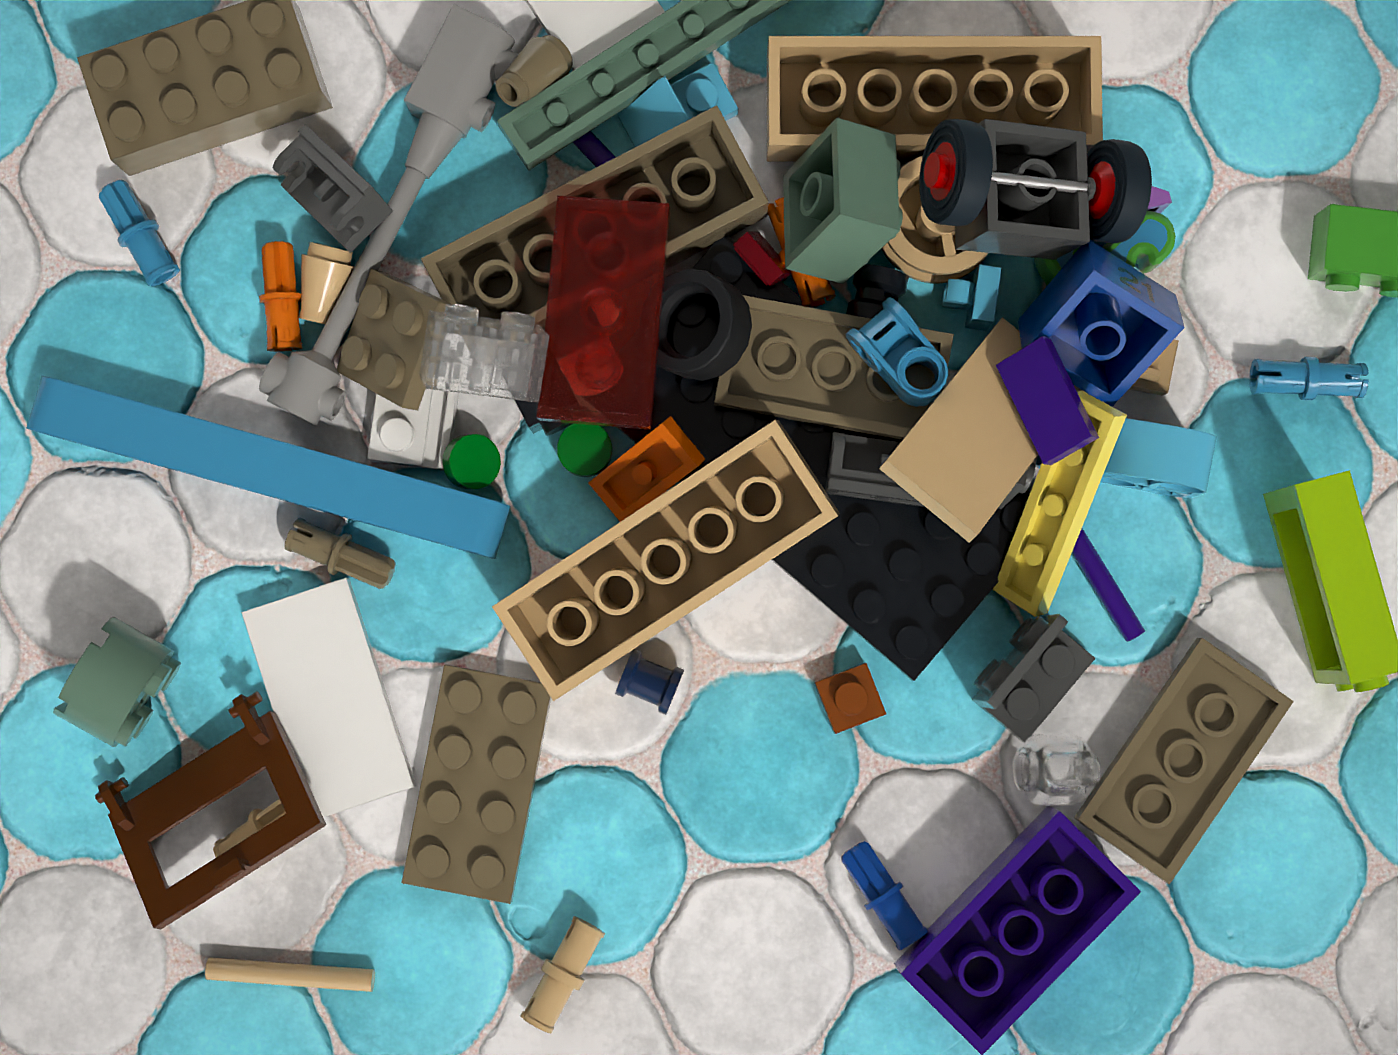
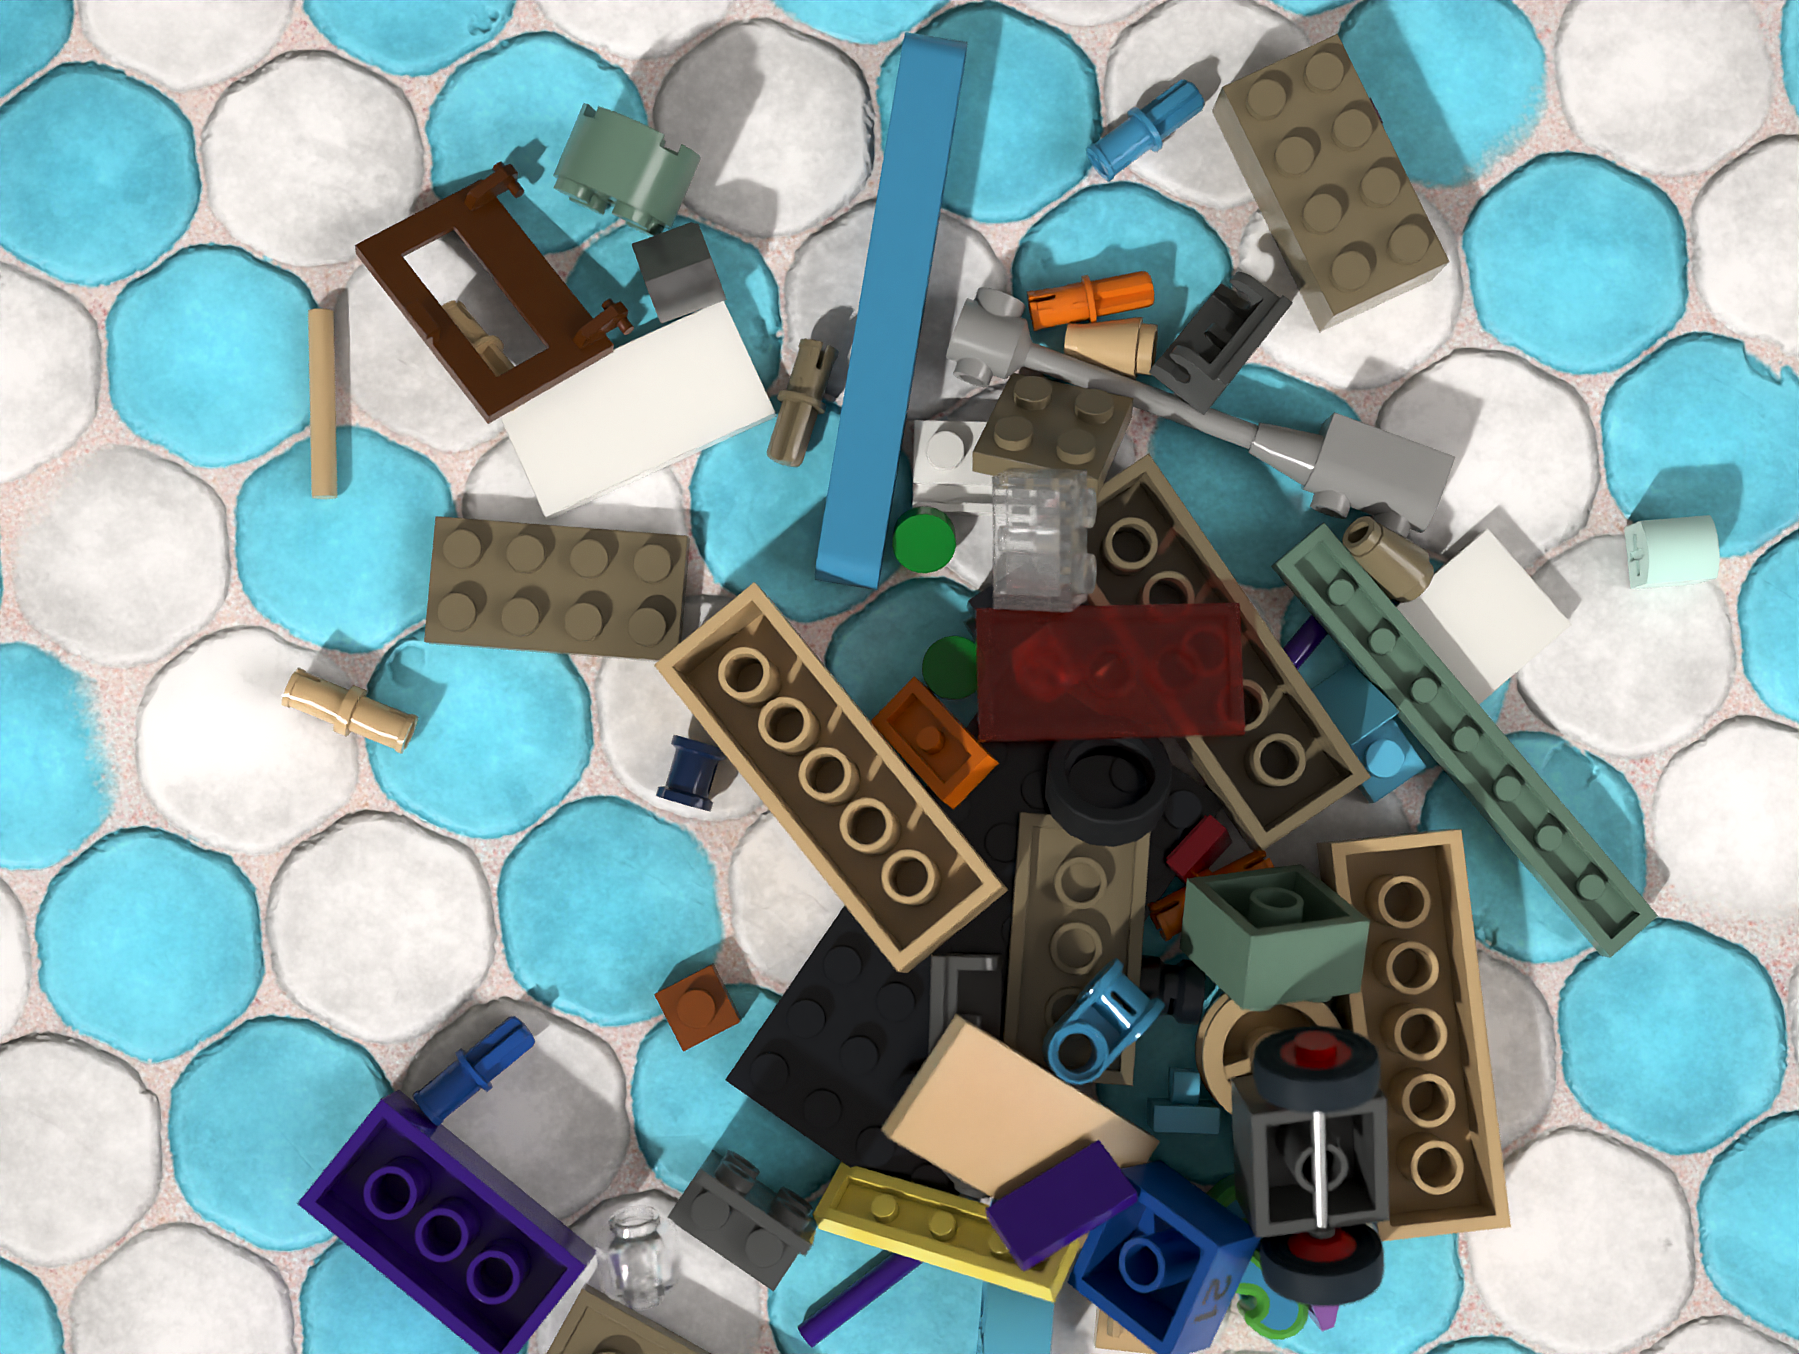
camera: 85 degrees right, 0 degrees up
none -> flat silver piece [632,222,726,324]

